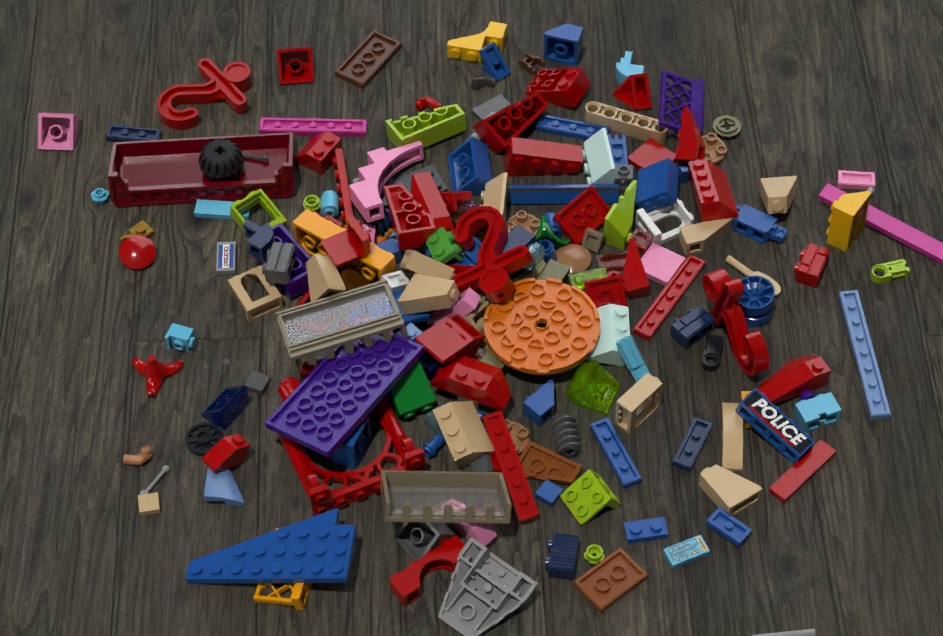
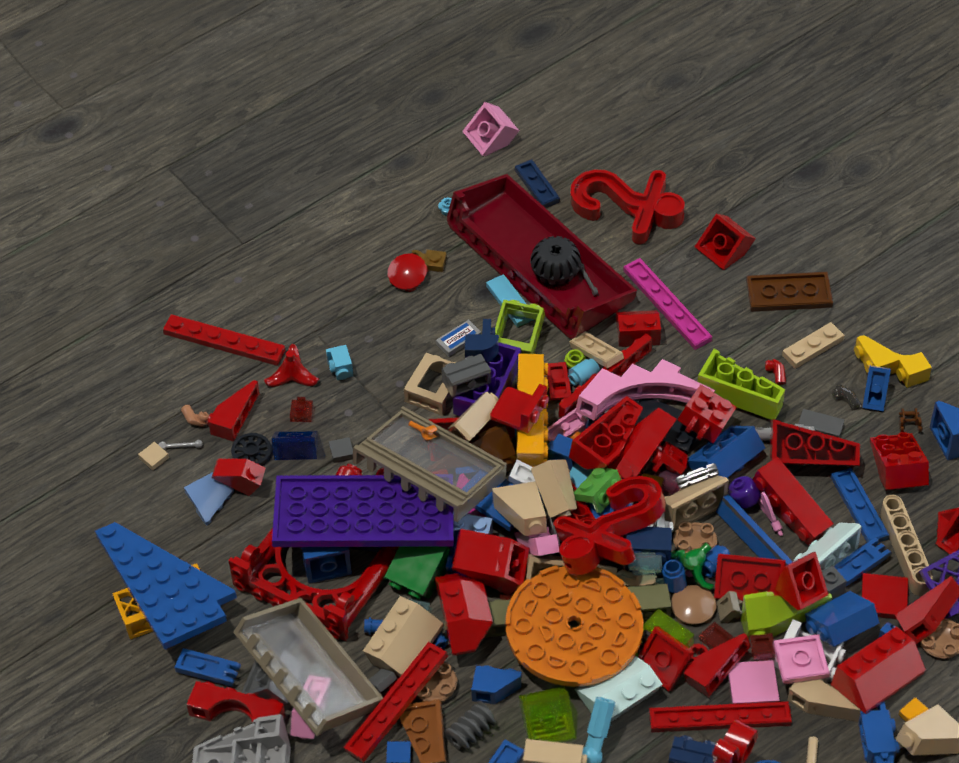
camera: 55 degrees right, 0 degrees up
none -> red plate [163,314,285,366]
none -> blue hinge [175,648,241,686]
none -> red slope [207,380,260,442]
none -> clear red tile [290,397,313,422]
none -> orange hand [408,421,437,441]
none -> tan tile [569,332,624,368]
none -> axle [676,463,719,489]
none -> red hinge [677,384,737,444]
none -> dark purple head [728,476,760,508]
none -> bright pink piece [758,492,783,536]
none -> bright pink tile [773,634,830,684]
none -> red slope [774,552,829,610]
none -> tan plate [782,322,844,369]
none -> light orange tile [899,698,929,722]

